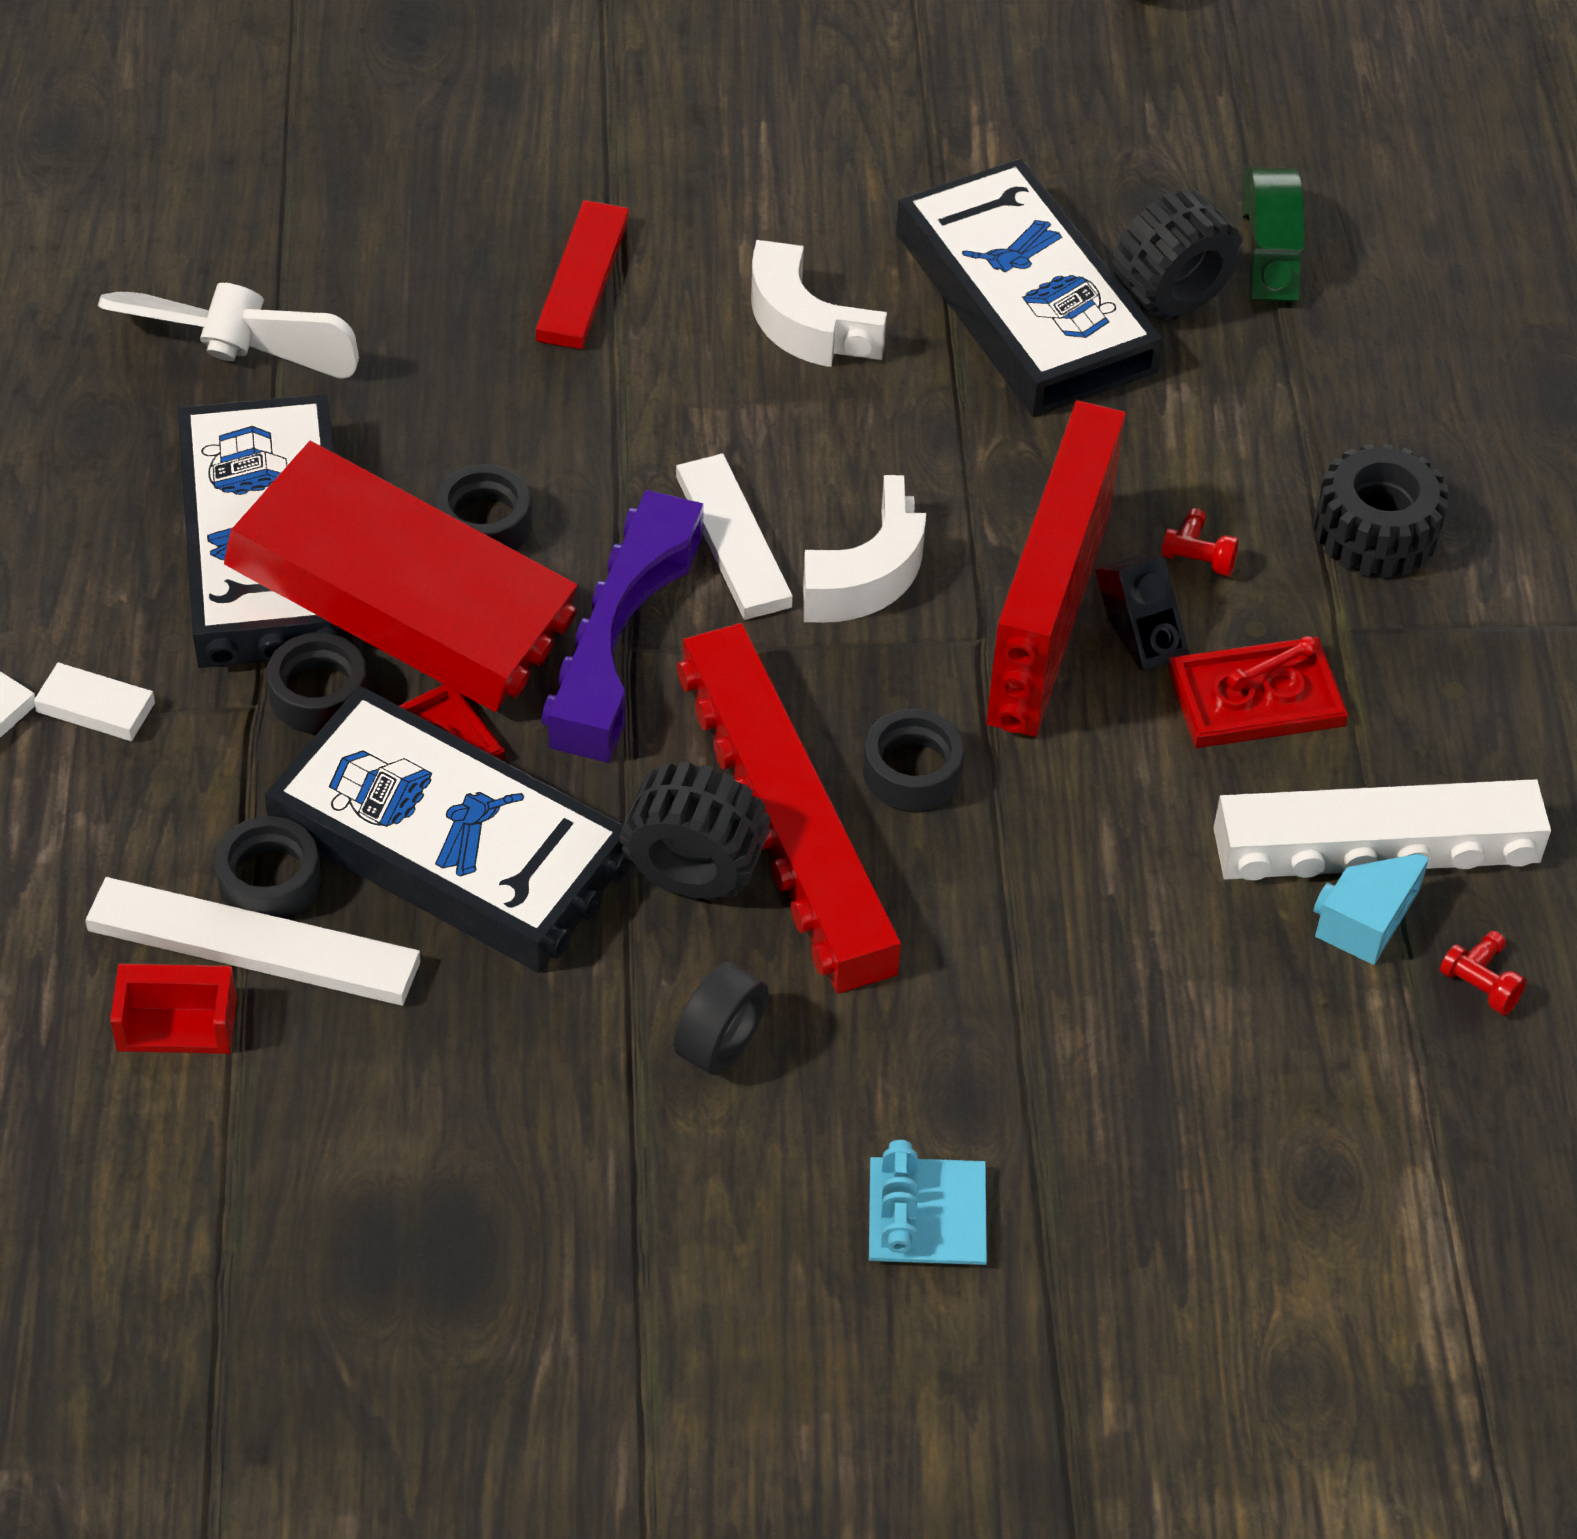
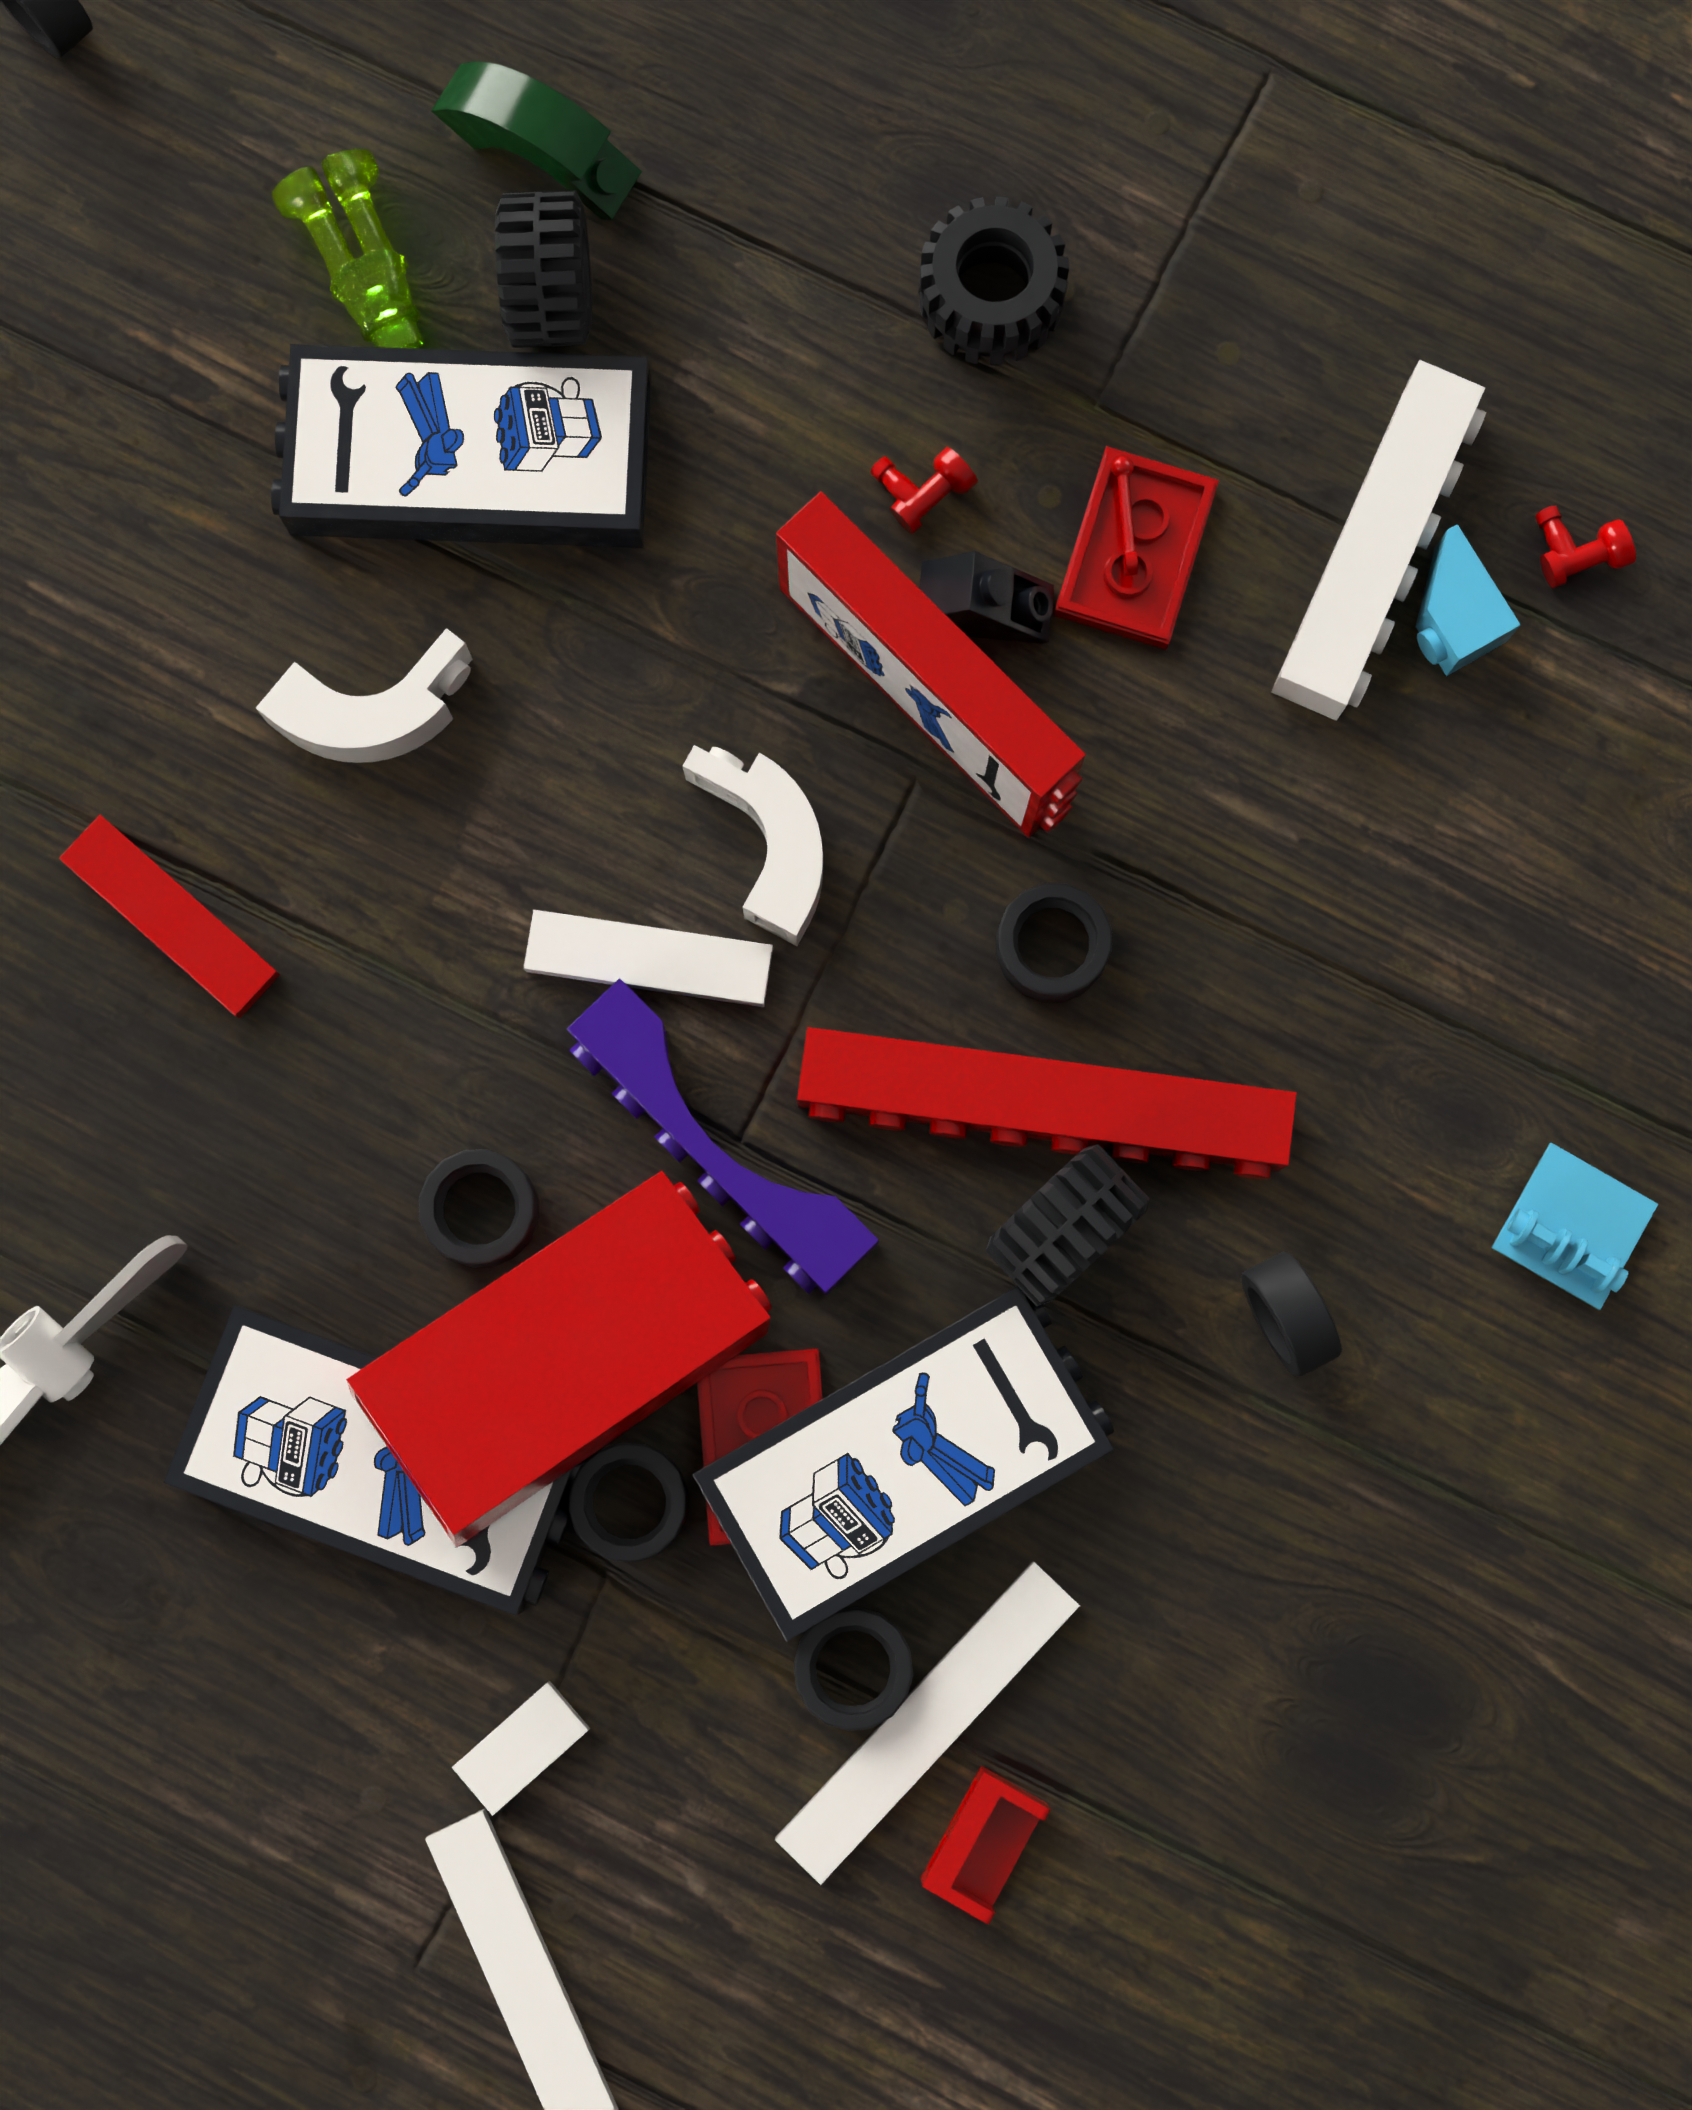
camera: 60 degrees left, 30 degrees up
none -> clear neon green piece [271,149,424,349]

